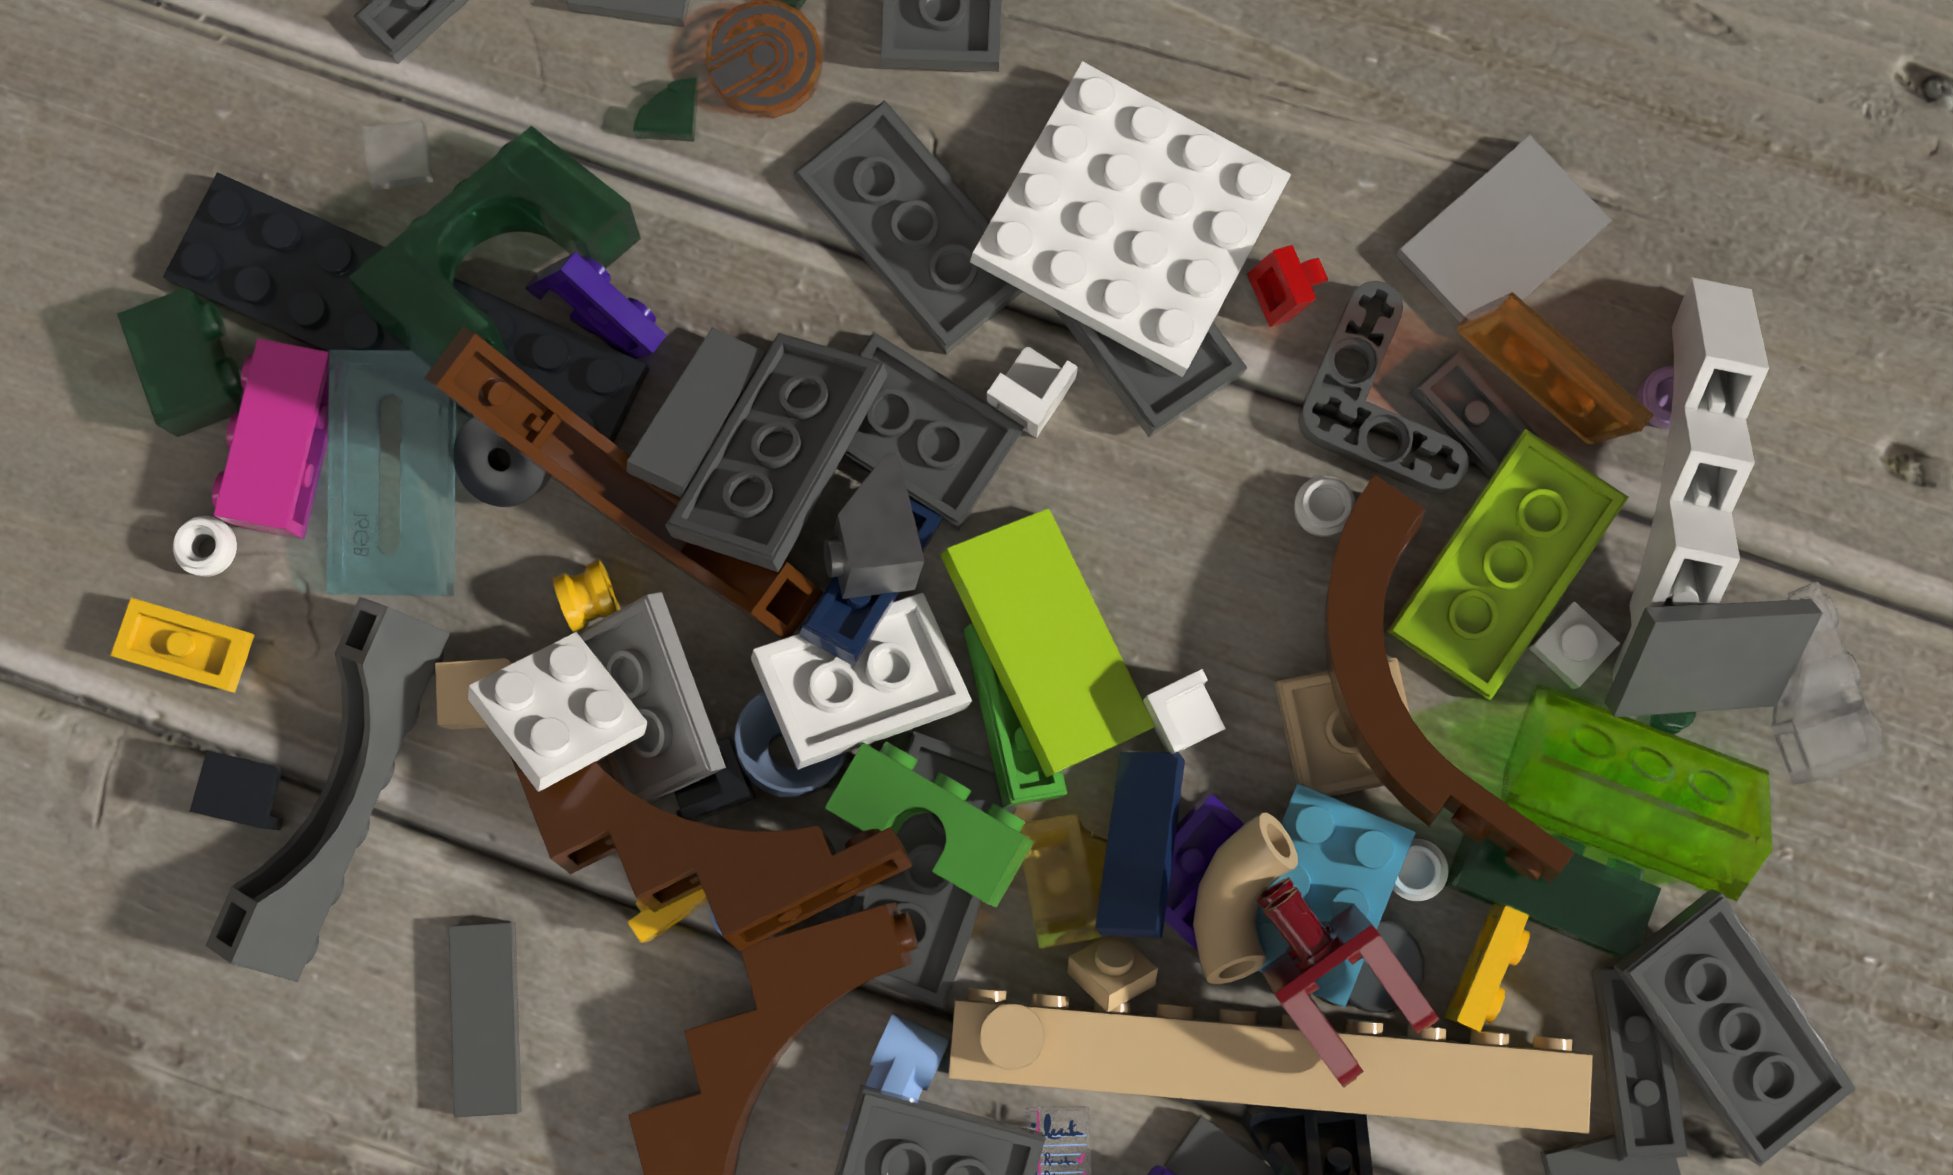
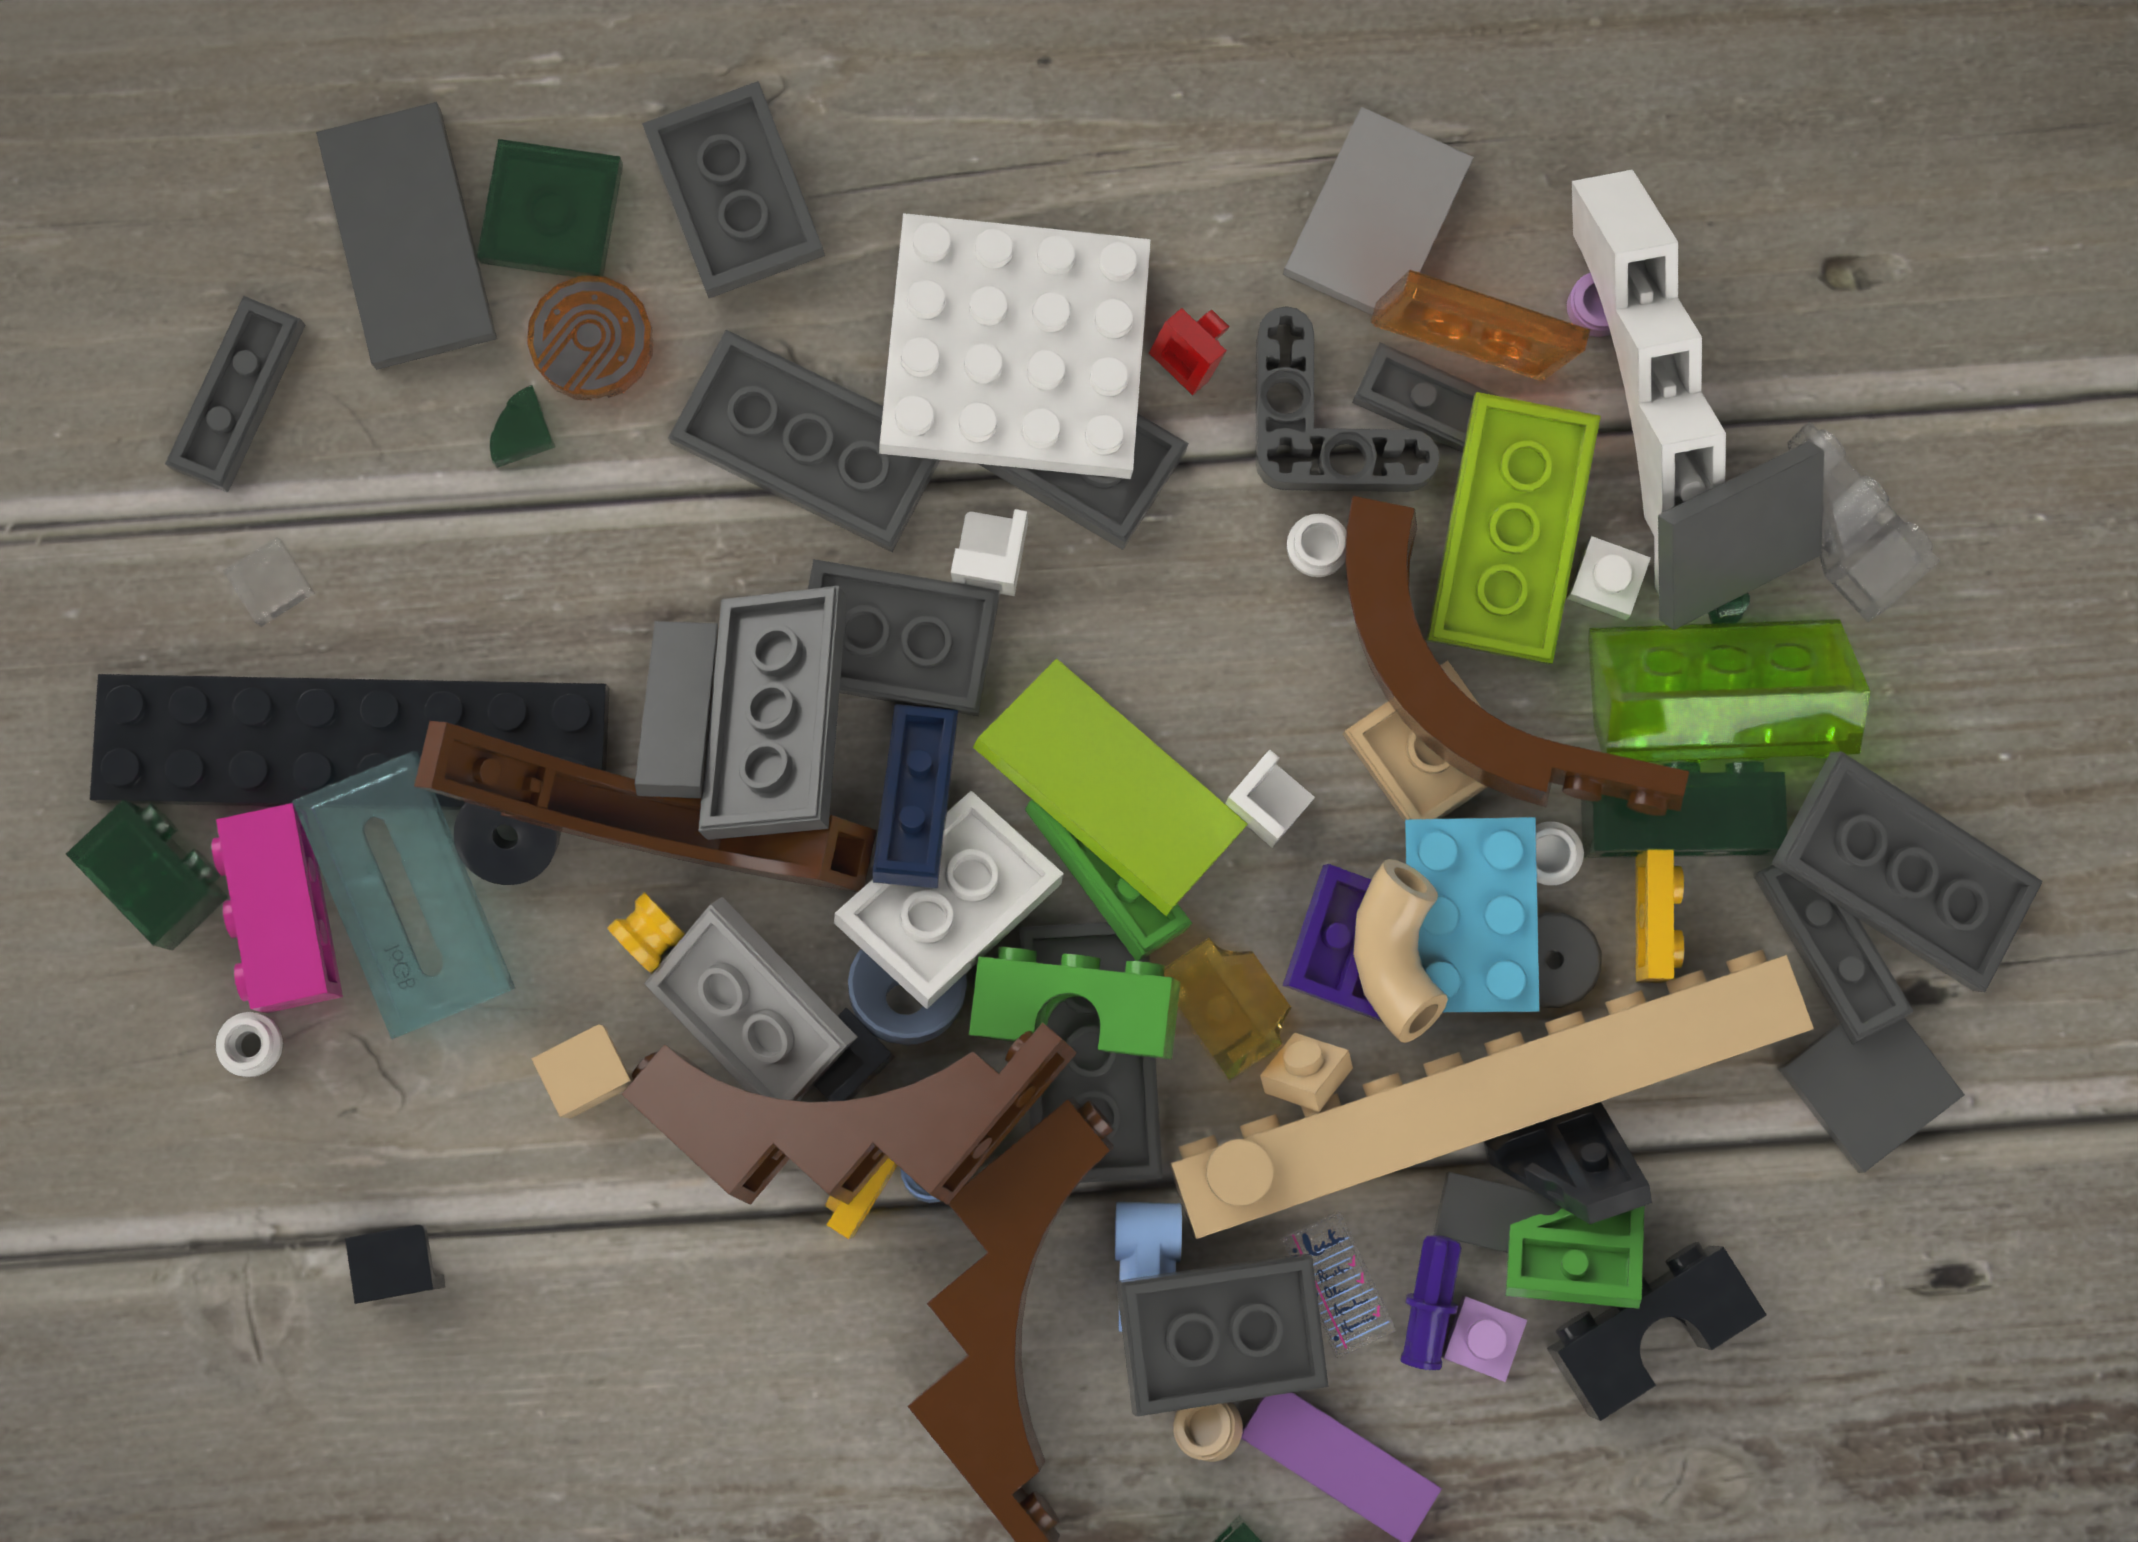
camera: 25 degrees left, 0 degrees up
yellow plate [110,597,255,693] -> none
dark grey arch [205,597,450,982] -> none
clear green arch [348,126,641,368] -> none
dark grey tile [449,922,522,1118] -> none
white plate [468,632,647,792] -> none
dark purple wing [525,251,667,359] -> none
flat silver slope [824,452,925,599] -> none
dark blue tile [1095,752,1185,938] -> none
dark red piece [1257,877,1440,1088] -> none

